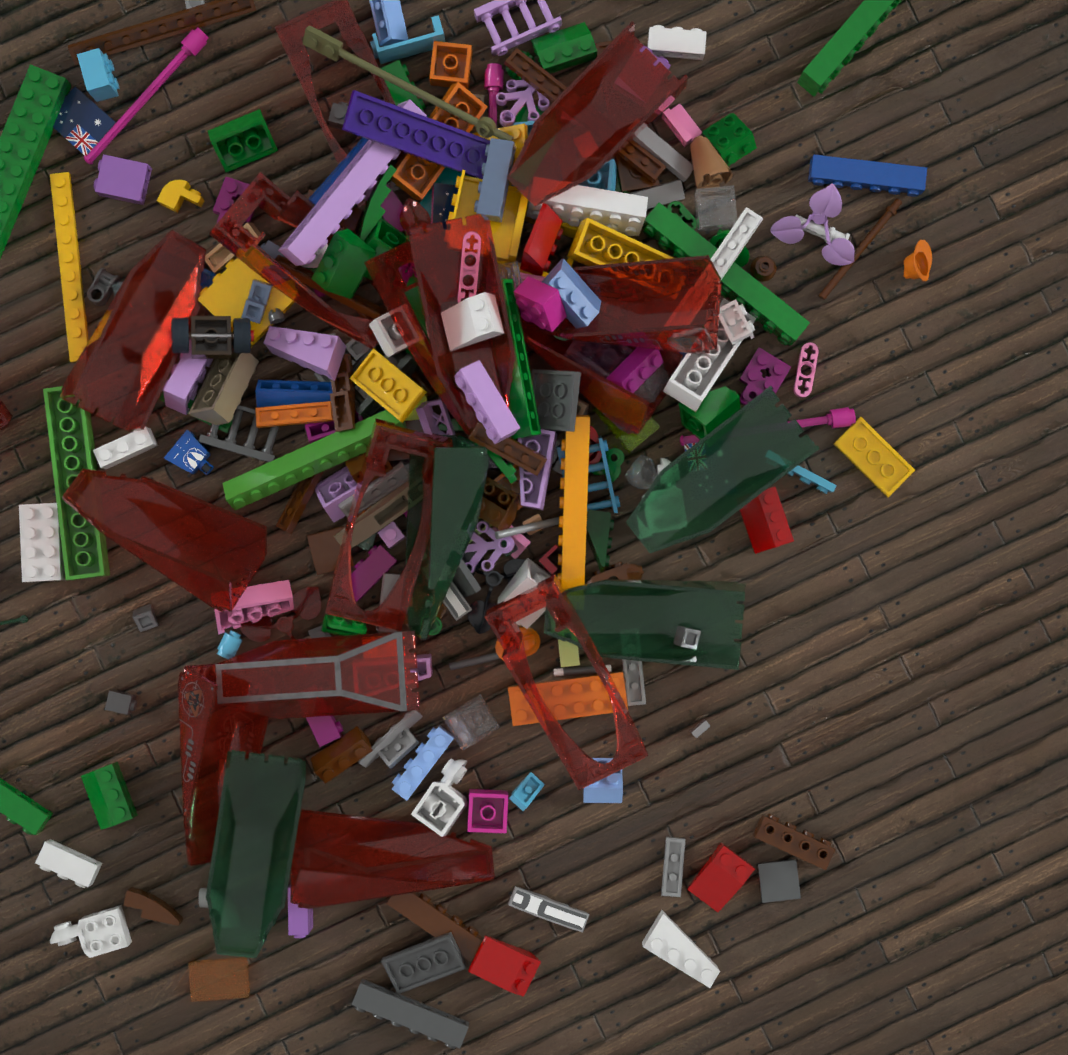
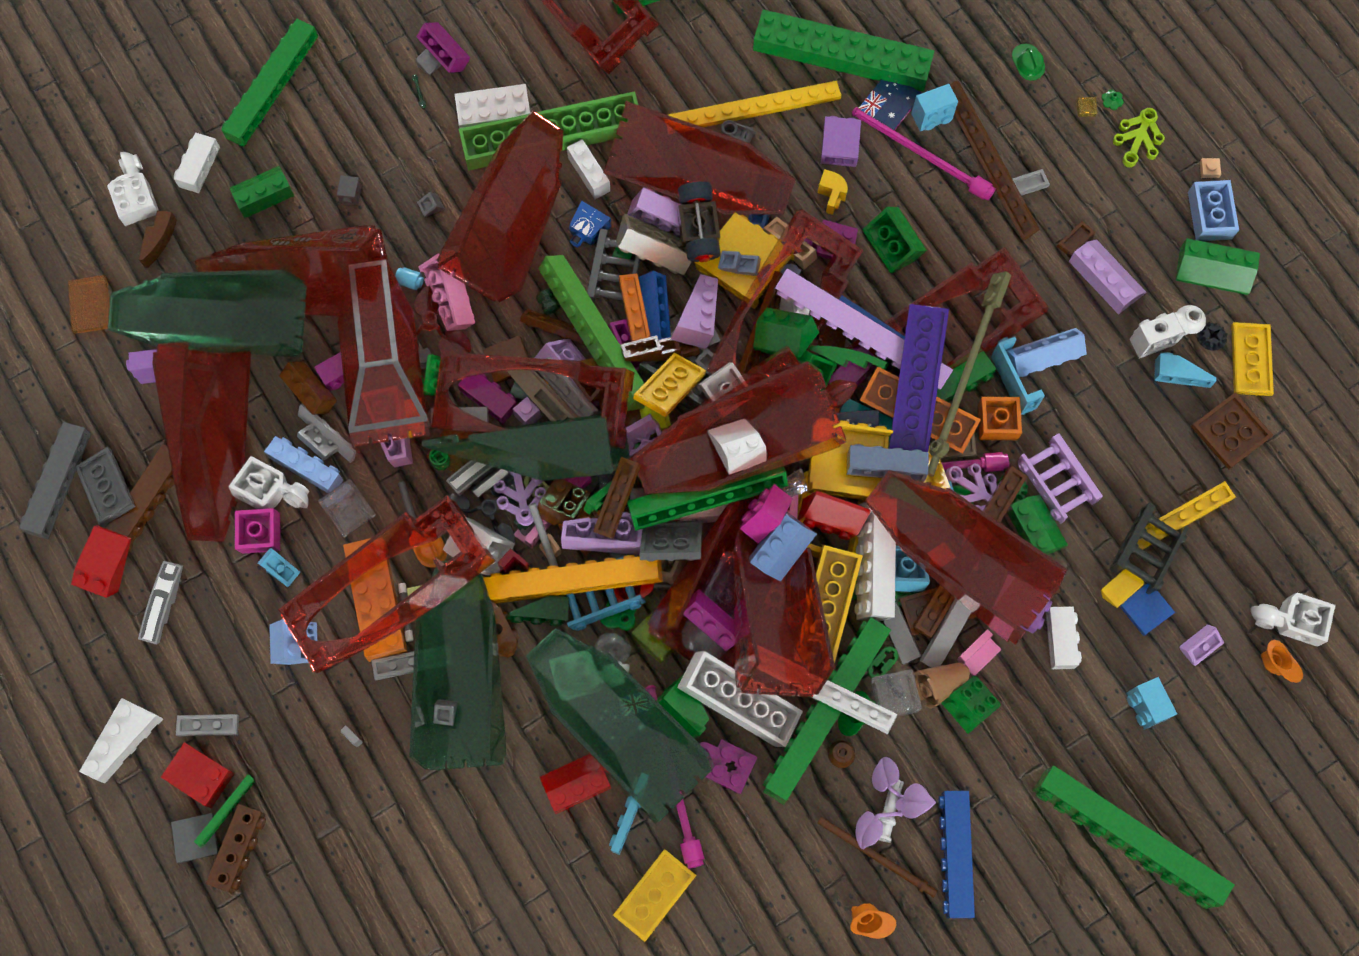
camera: 85 degrees right, 15 degrees down
dark grey hinge [268,308,285,324] -> none
lavender brick [454,360,520,444] -> none
bright pink beam [457,231,481,303] -> none
white bracket [715,299,755,345] -> none
bright pink beam [793,342,819,398] -> none
none -> green tile [194,775,255,848]
none -> clear green wheel [536,289,561,315]

